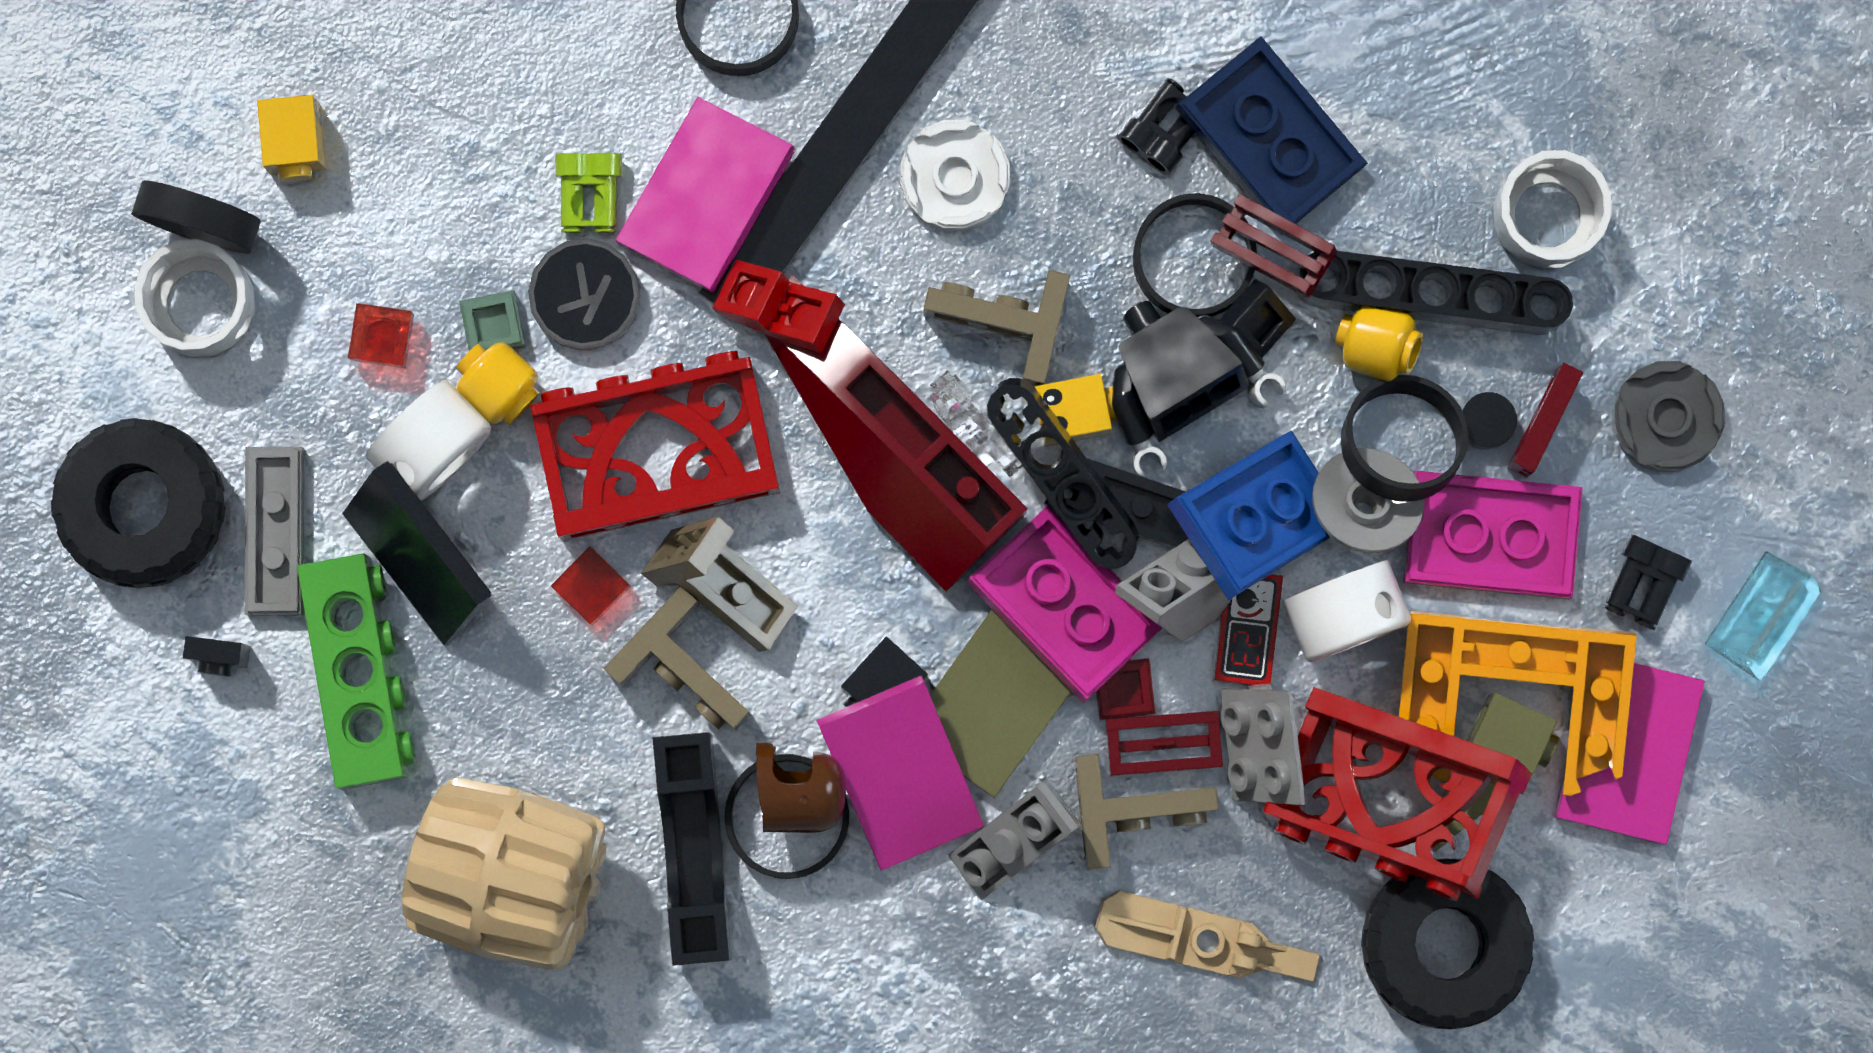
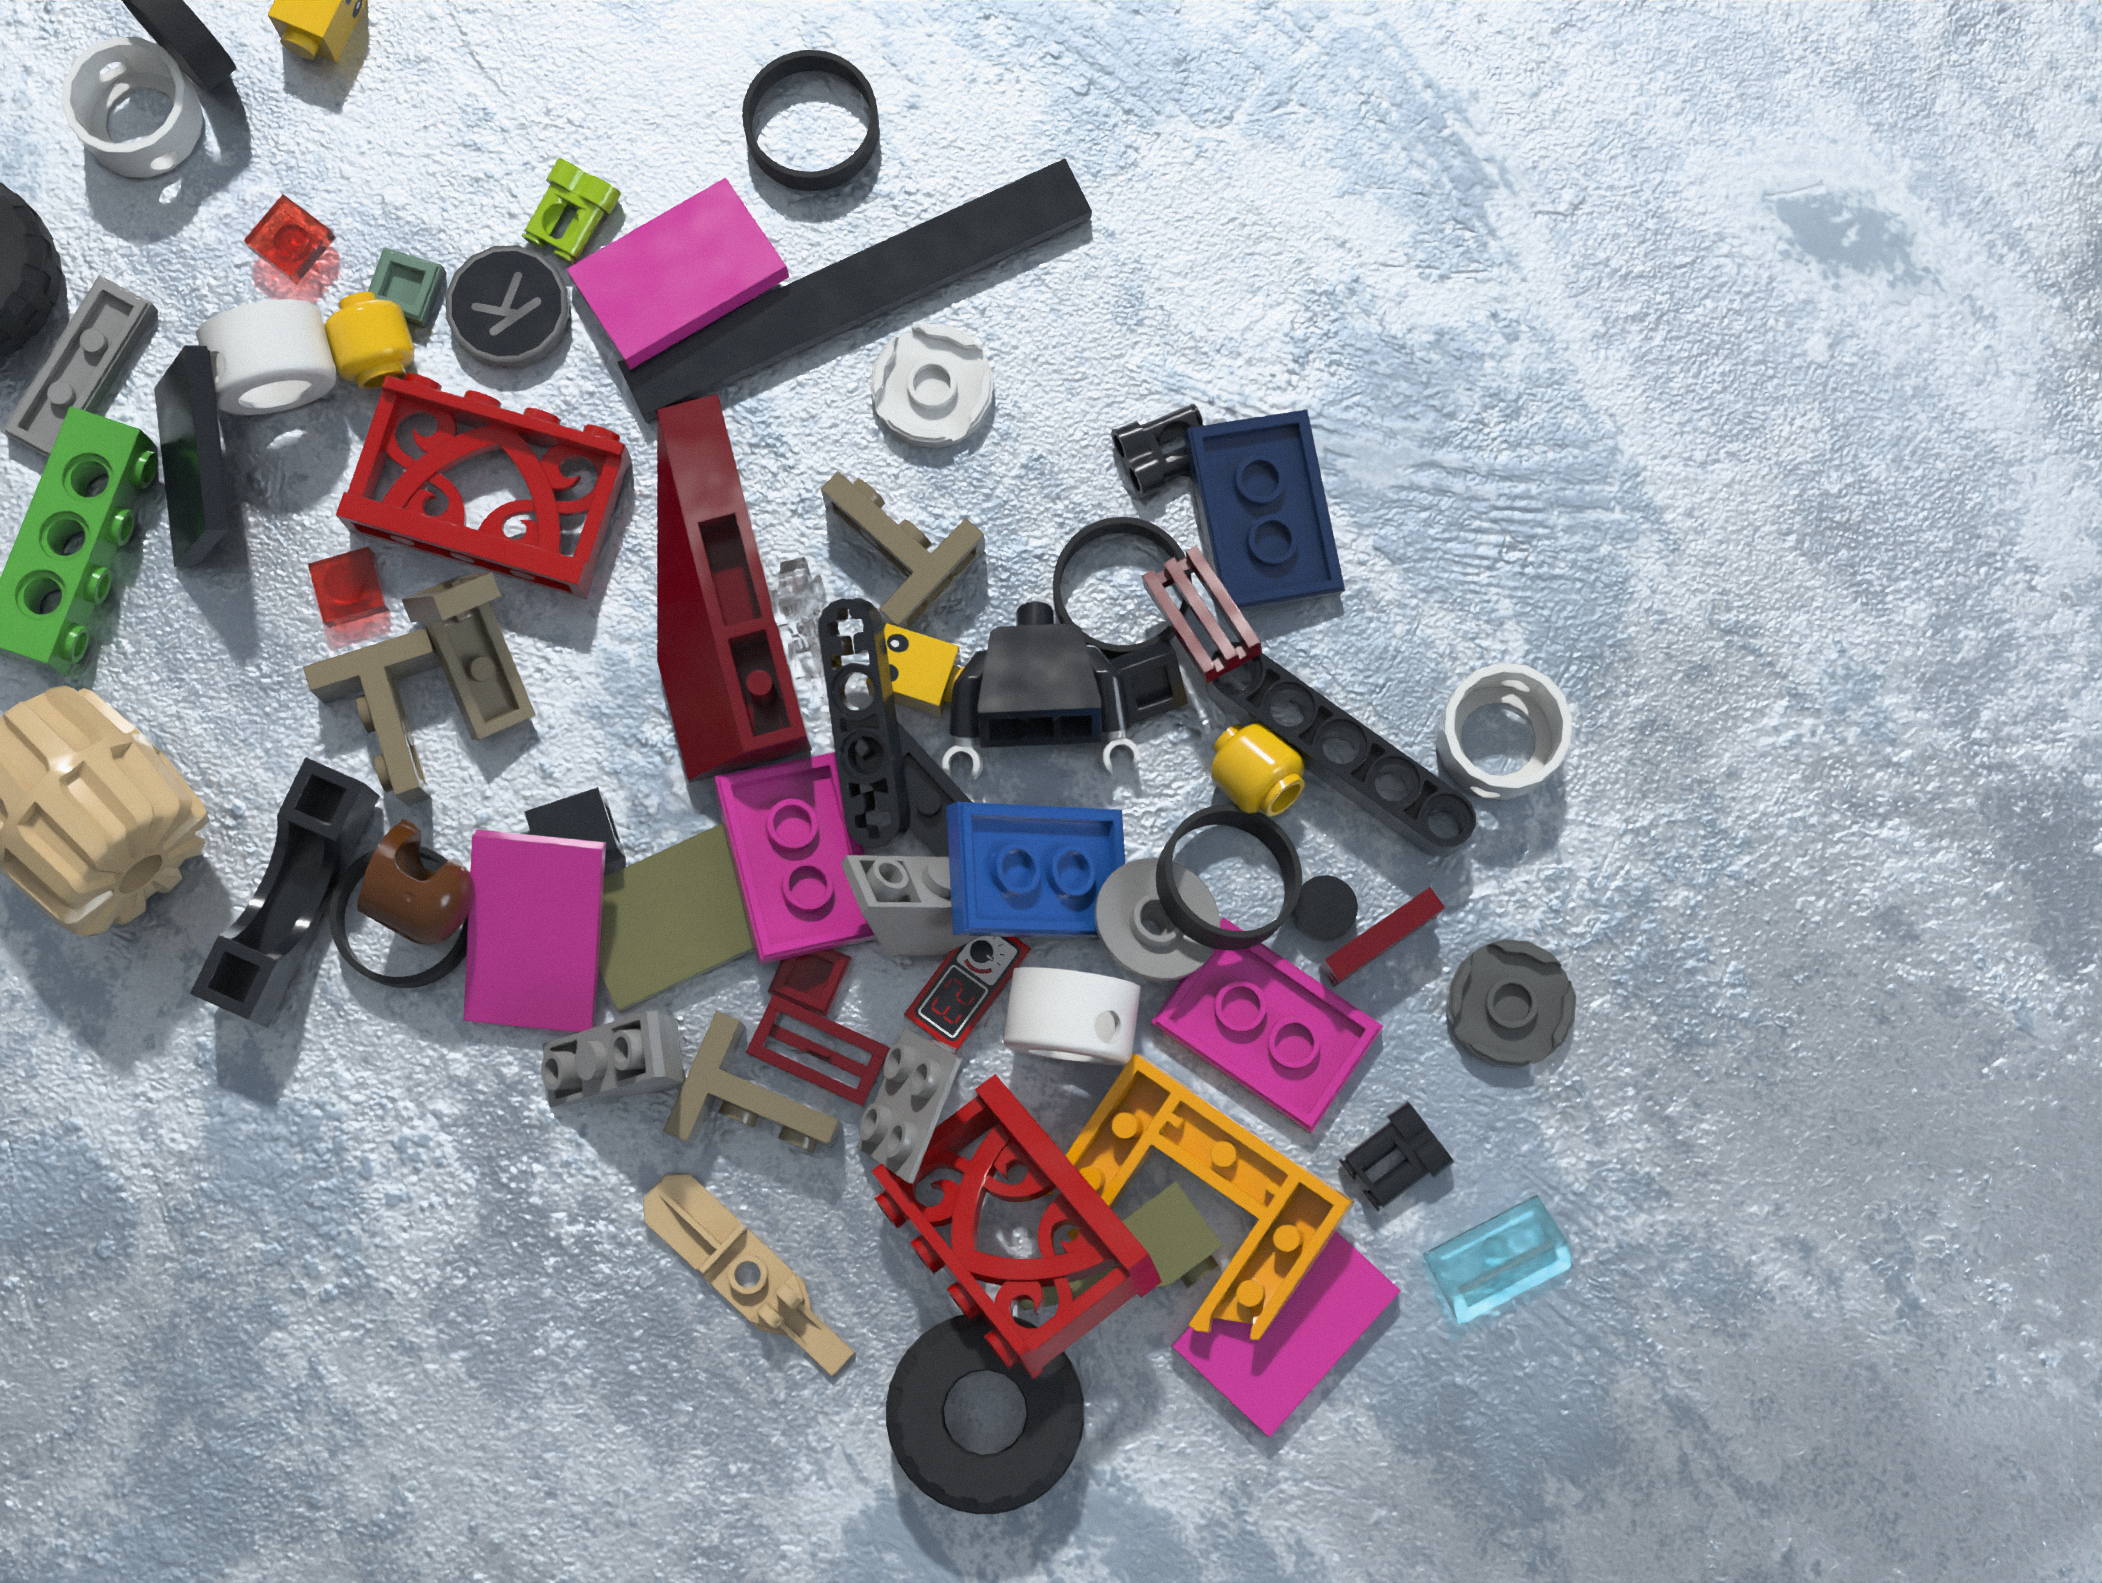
camera: 30 degrees right, 5 degrees down
red slope [712,260,845,353] -> none

